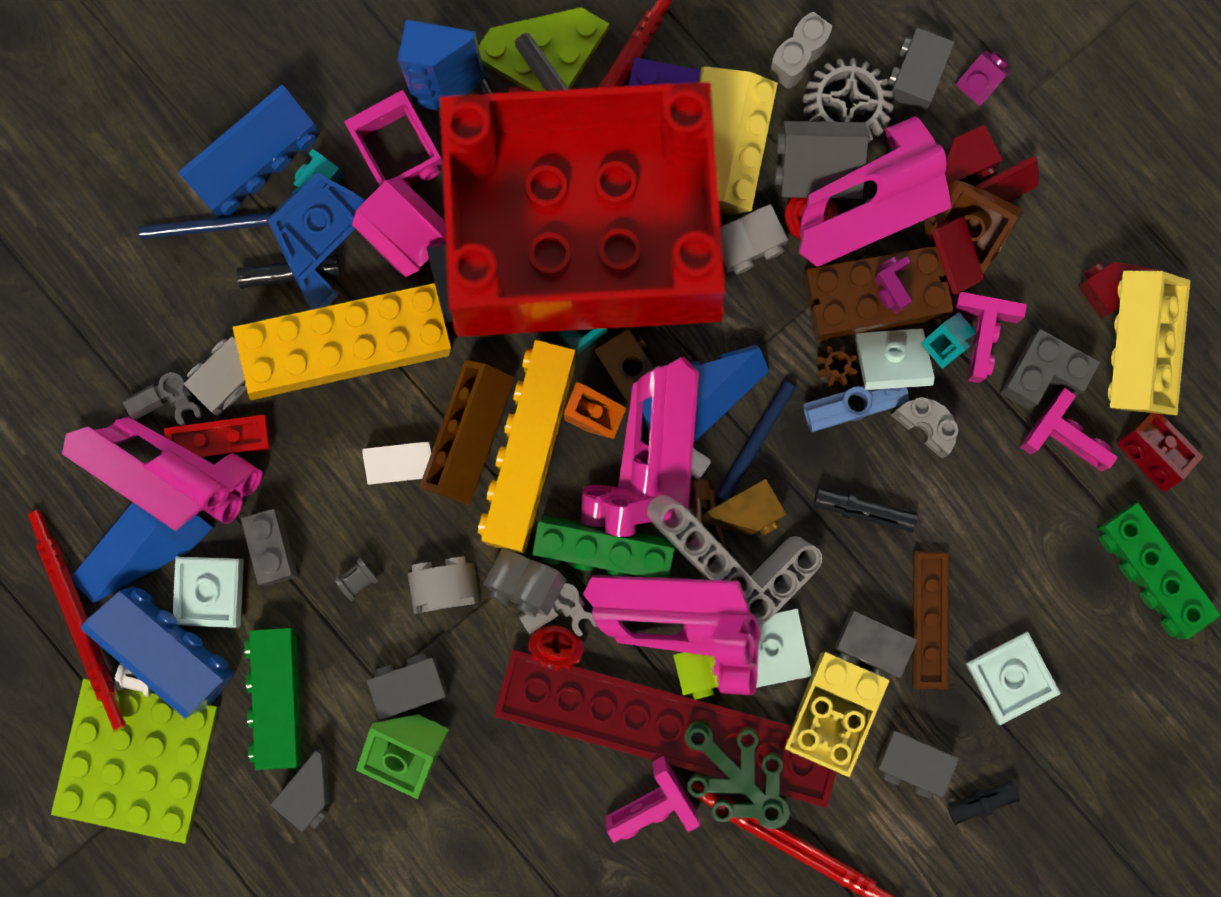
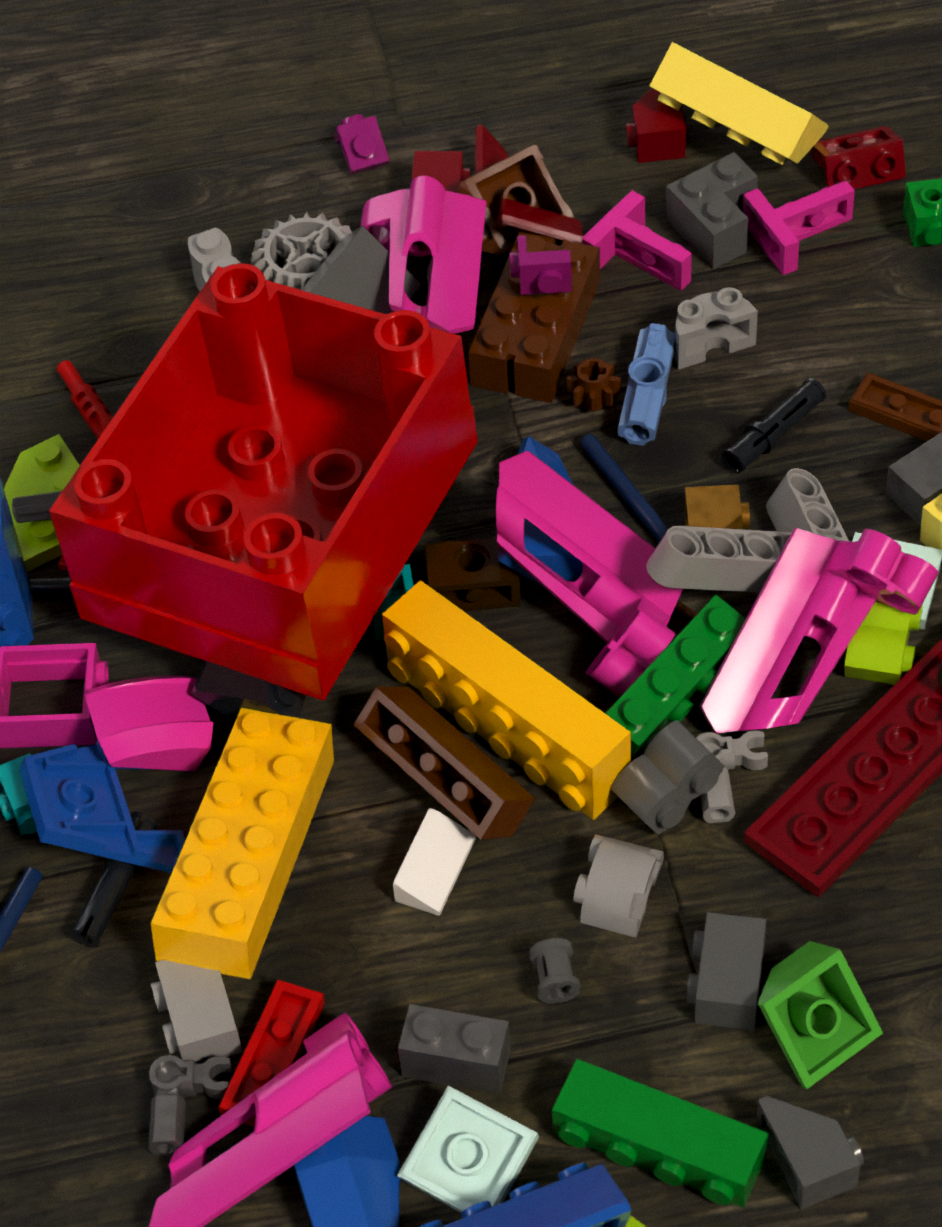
camera: 60 degrees left, 30 degrees down
red gear [528,625,583,672] -> none
orange slope [563,382,626,439] -> none
light aqua plate [856,329,935,390] -> none
dark grey brick [888,28,954,112] -> none
teal brick [920,312,977,369] -> none

